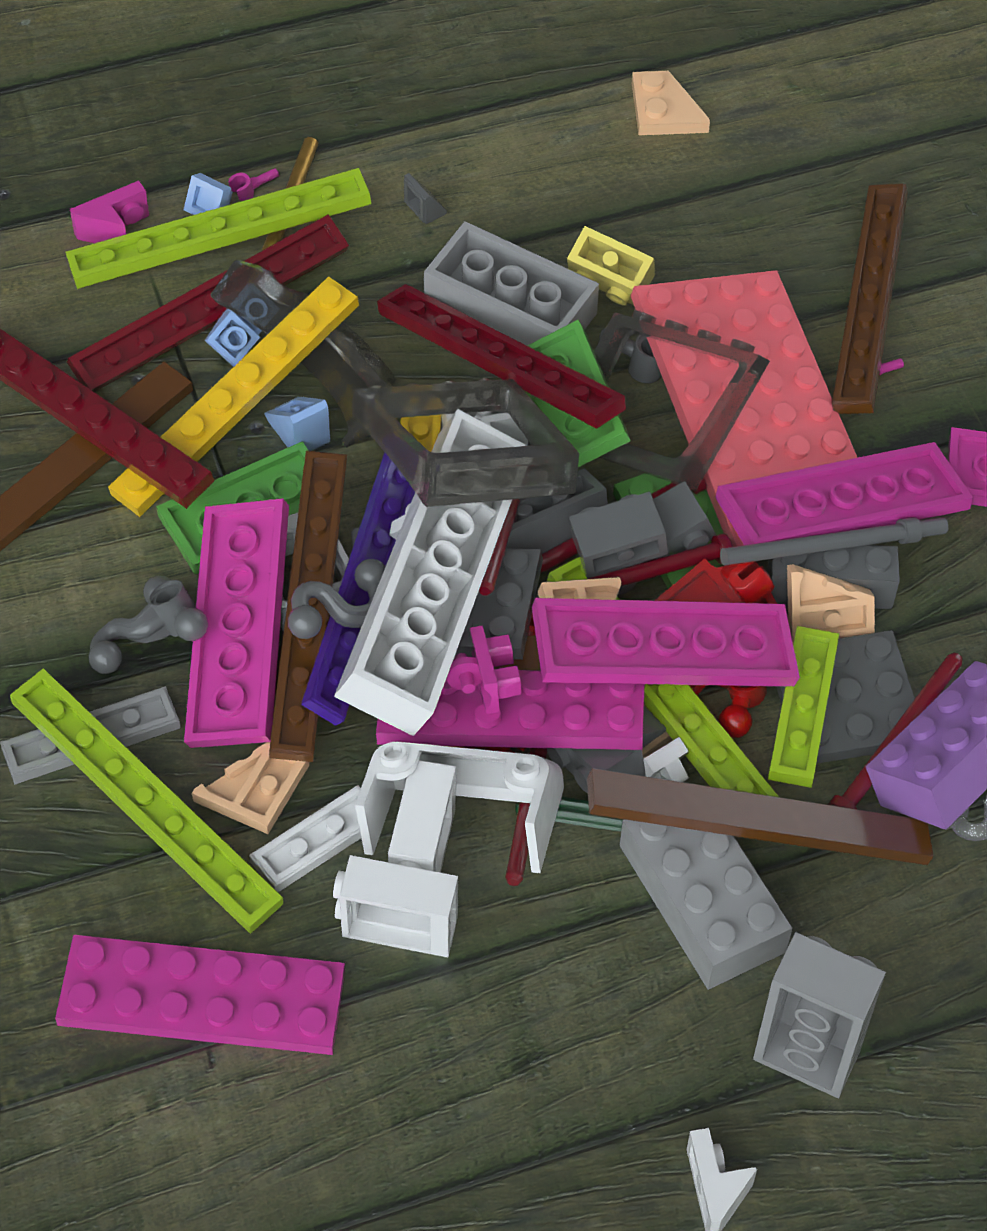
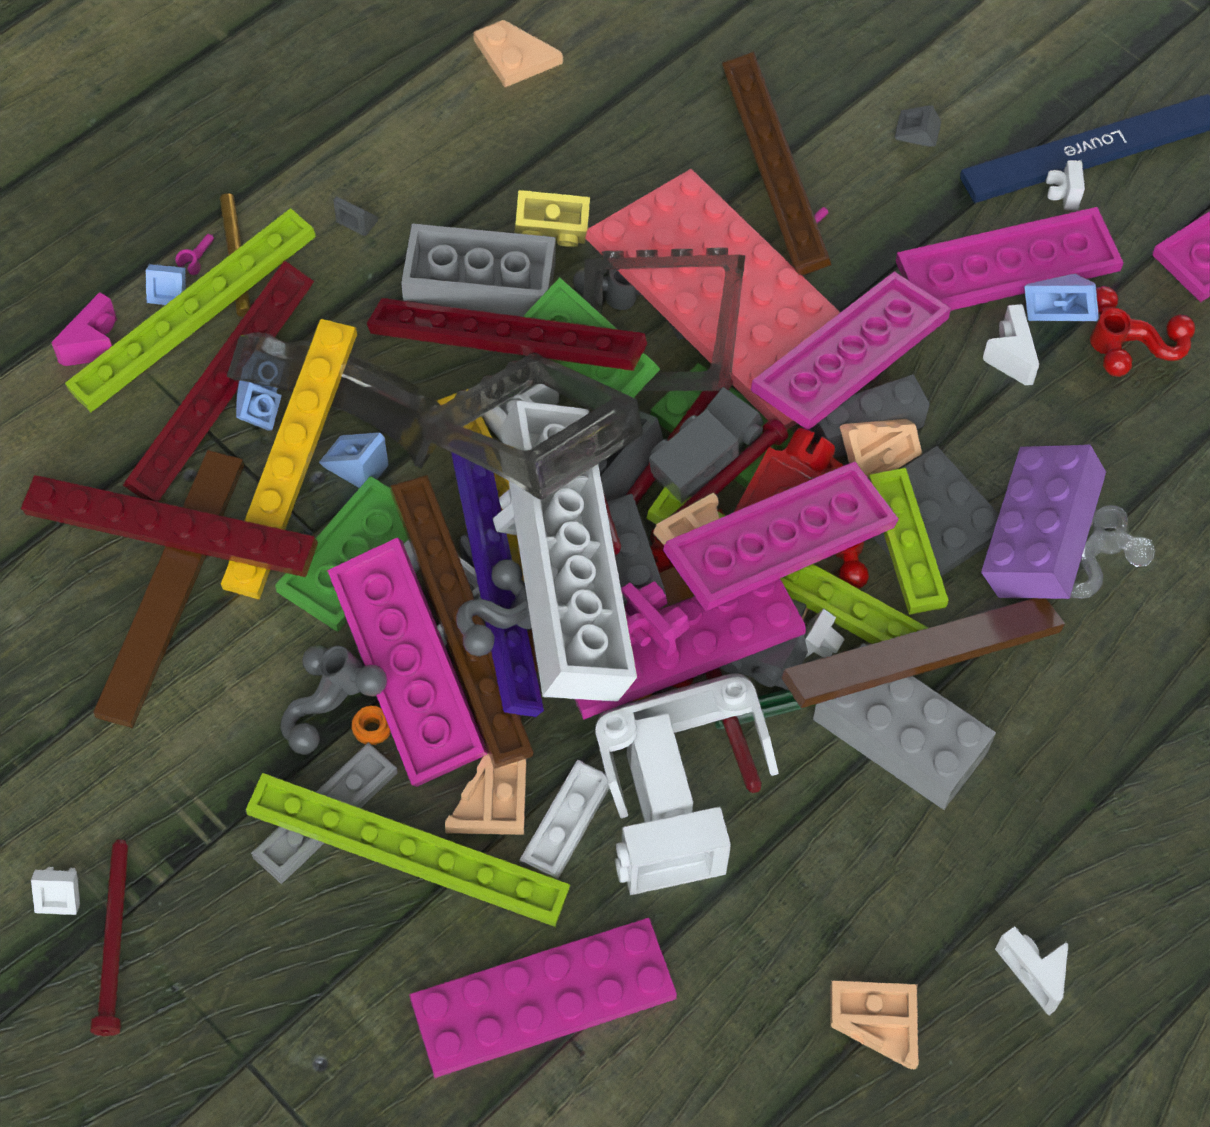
camera: 25 degrees left, 5 degrees up
dark grey bar [720,517,948,565] -> none
light grey brick [753,932,886,1099] -> none
dark red bar [827,652,963,810] -> none
none -> orange plate [352,706,391,745]
none -> light nougat wing [831,981,918,1069]

